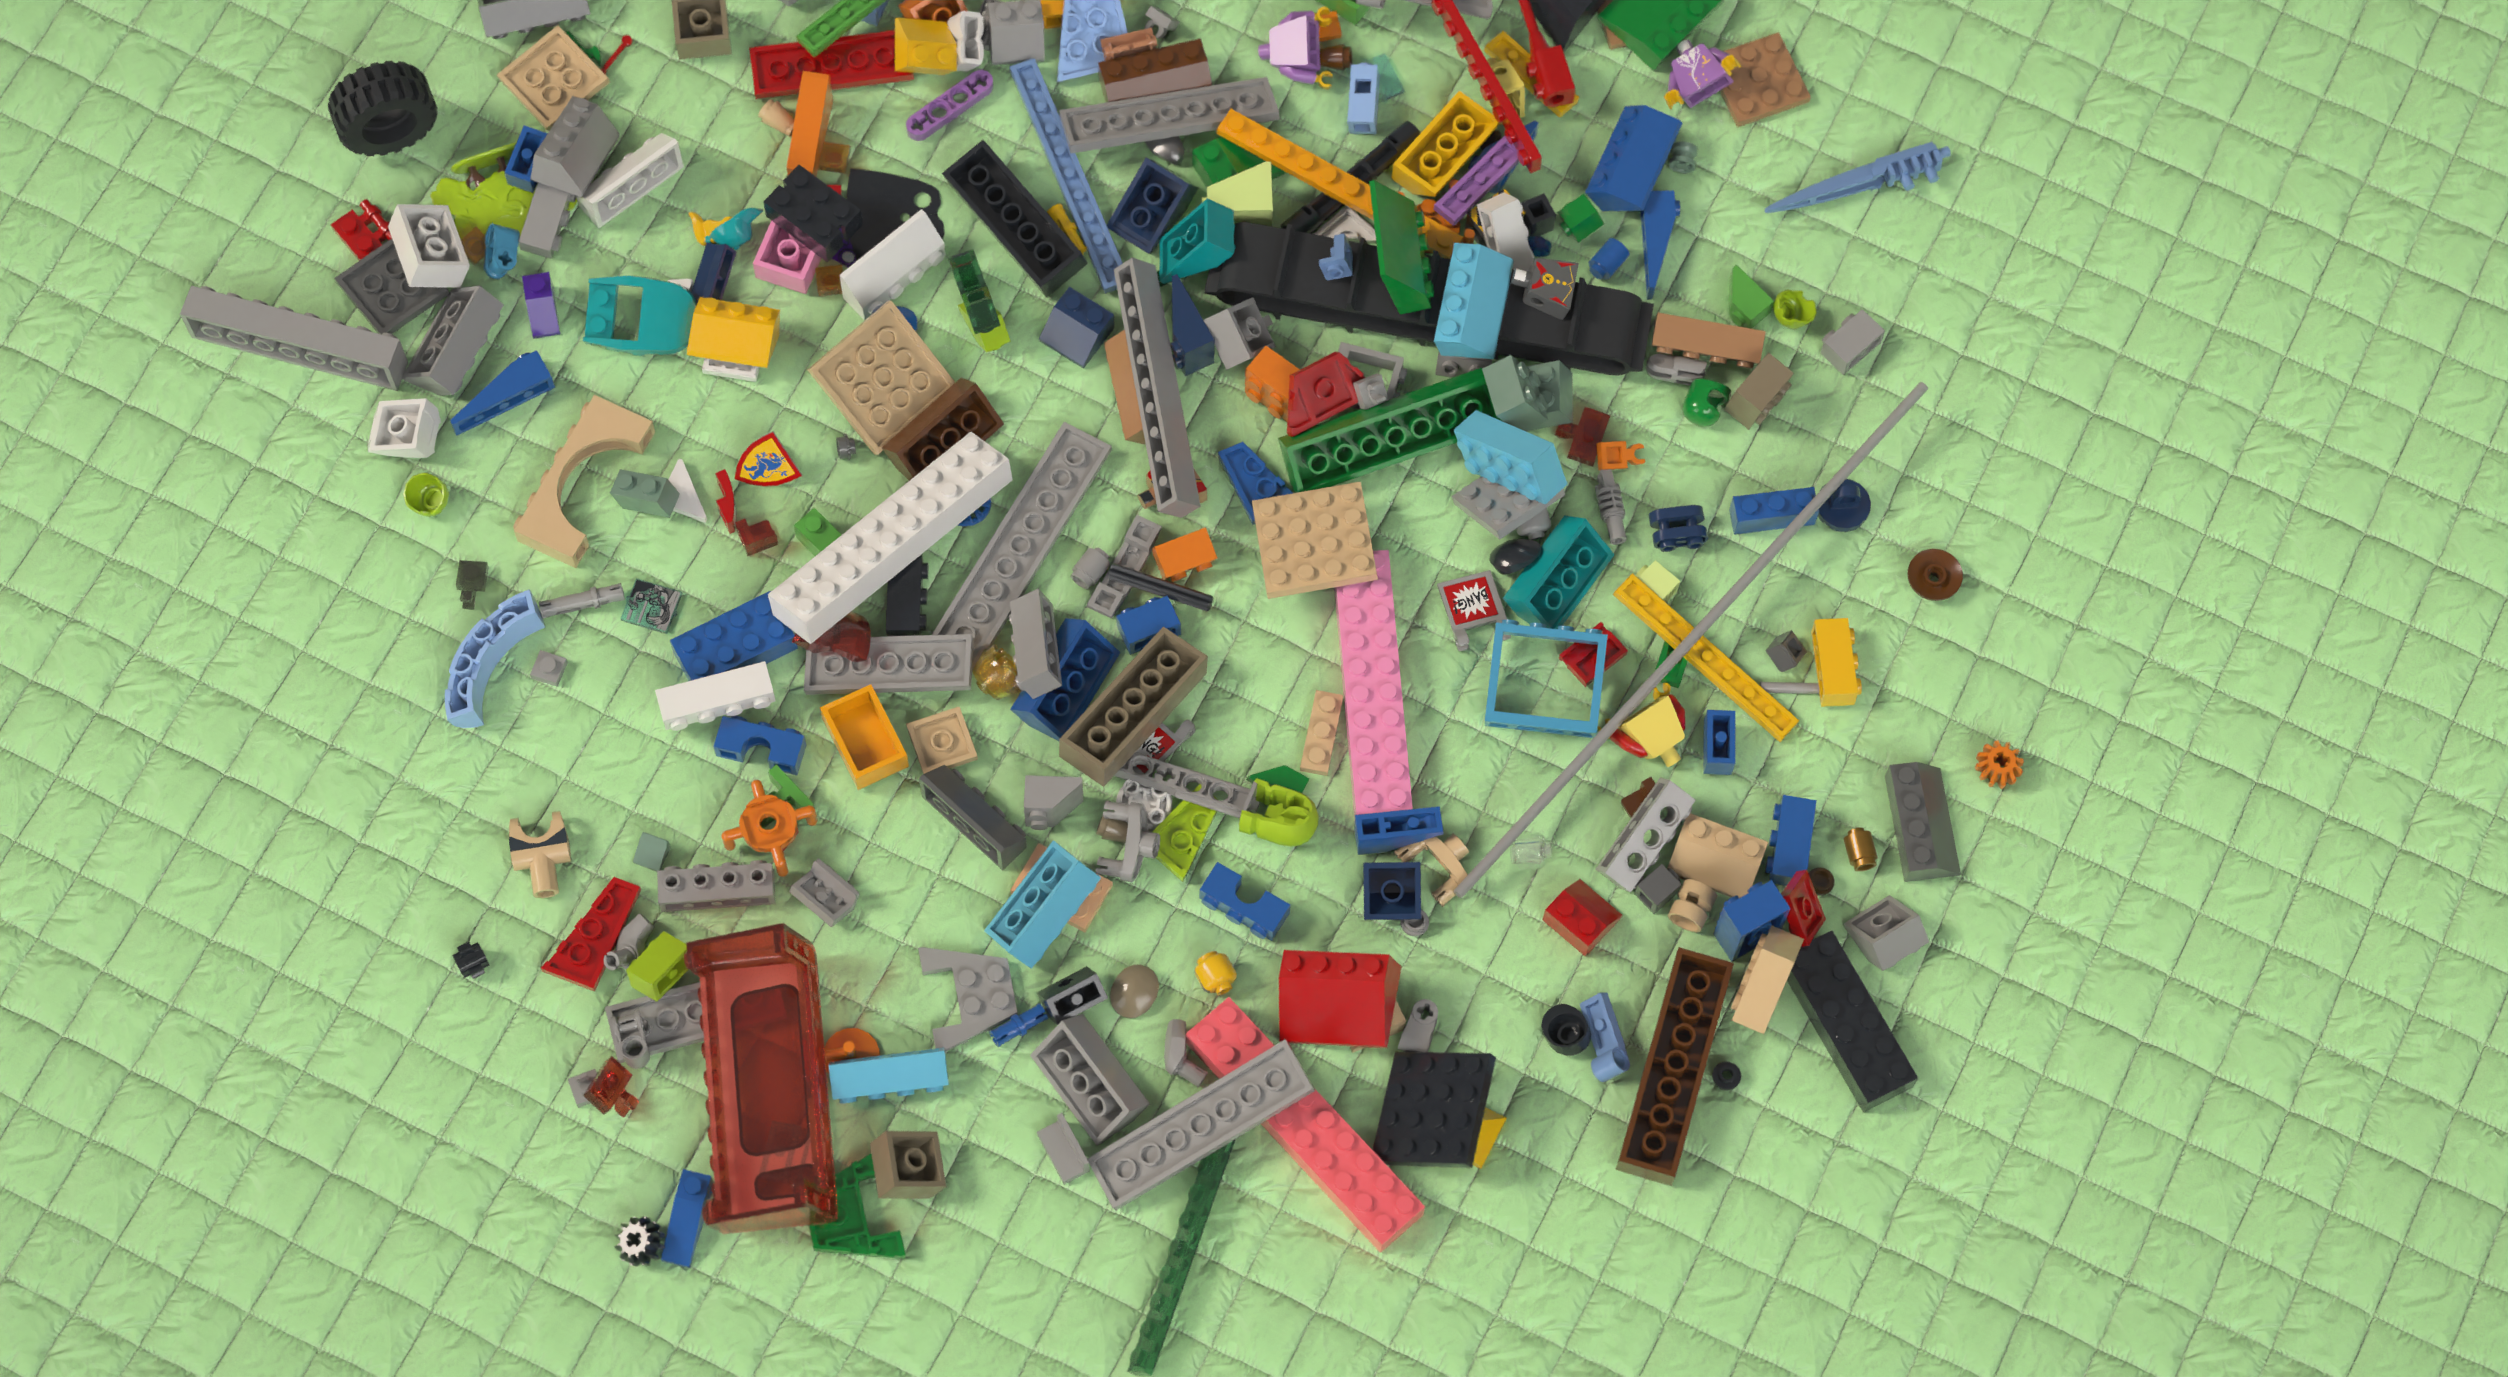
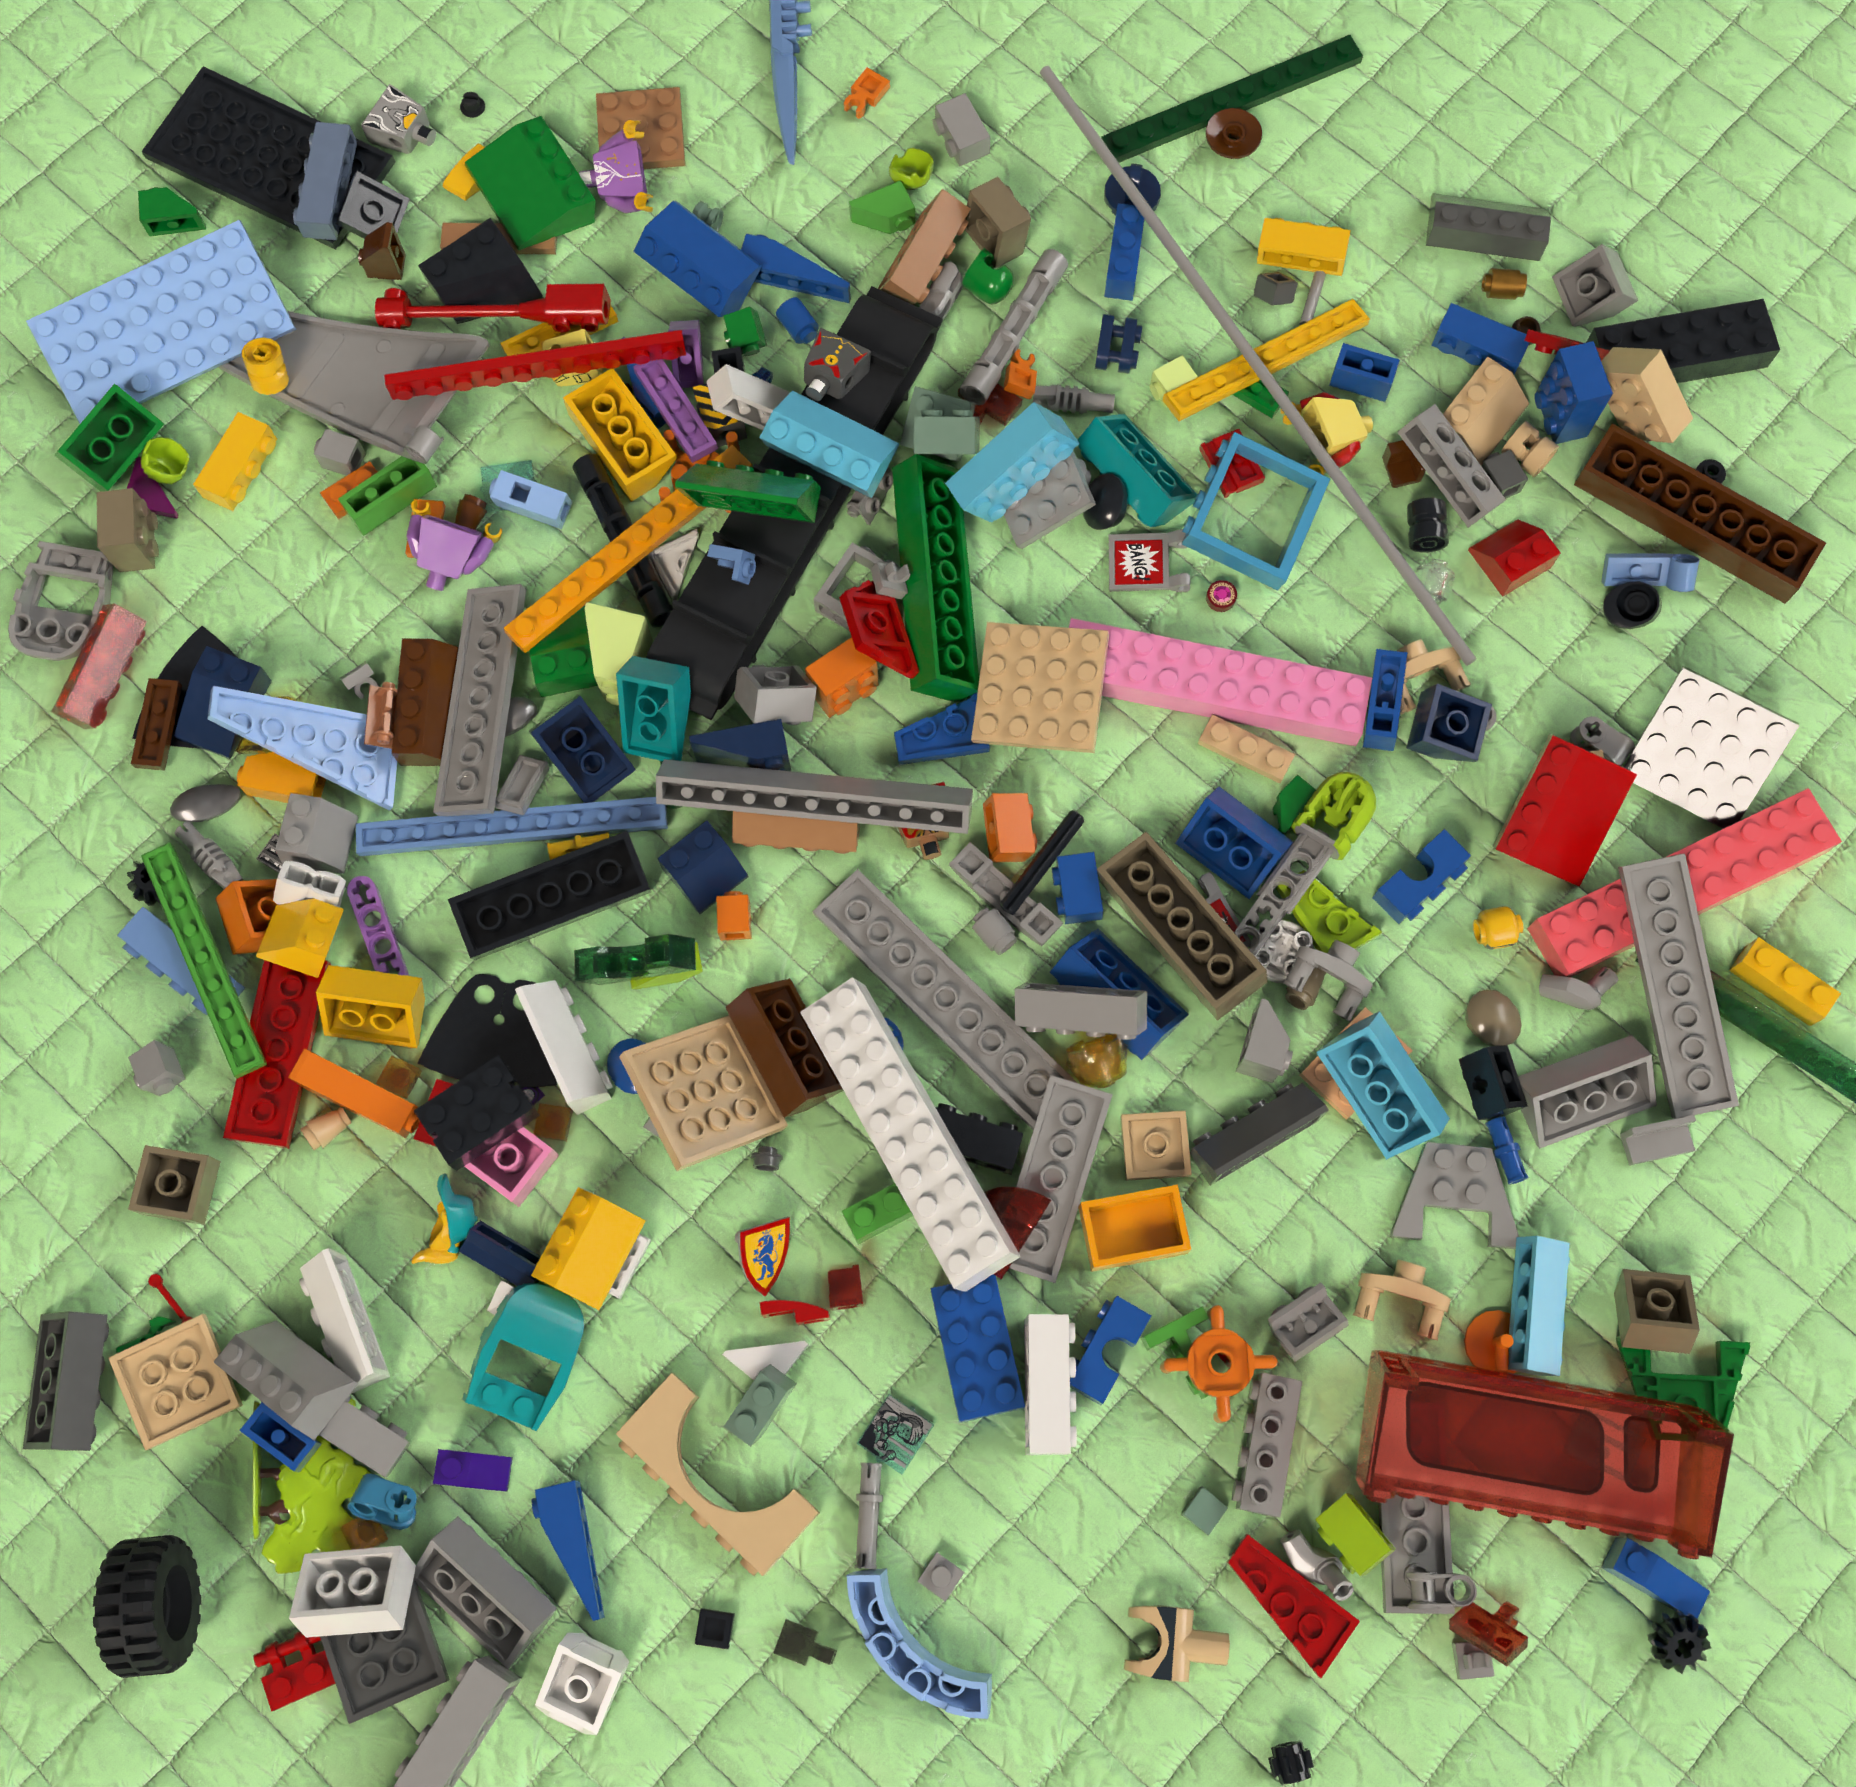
camera: 70 degrees left, 5 degrees up
lime hair [403,472,449,517] -> none
orange gear [1975,740,2024,789] -> none
none -> yellow slope [316,965,425,1048]
none -> light grey tile [495,755,550,815]
none -> medium lavender slope [668,320,704,388]
none -> black tile [695,1608,735,1649]
none -> orange brick [716,891,752,941]
none -> orange plate [844,67,890,119]
none -> light grey piece [960,249,1068,405]
none -> dark green plate [1101,35,1363,163]
none -> blue slope [1175,786,1294,899]
none -> tile [1206,580,1237,612]
none -> tan connector [1353,1260,1451,1341]
none -> black wheel [1407,498,1449,553]
none -> yellow brick [1729,937,1841,1026]

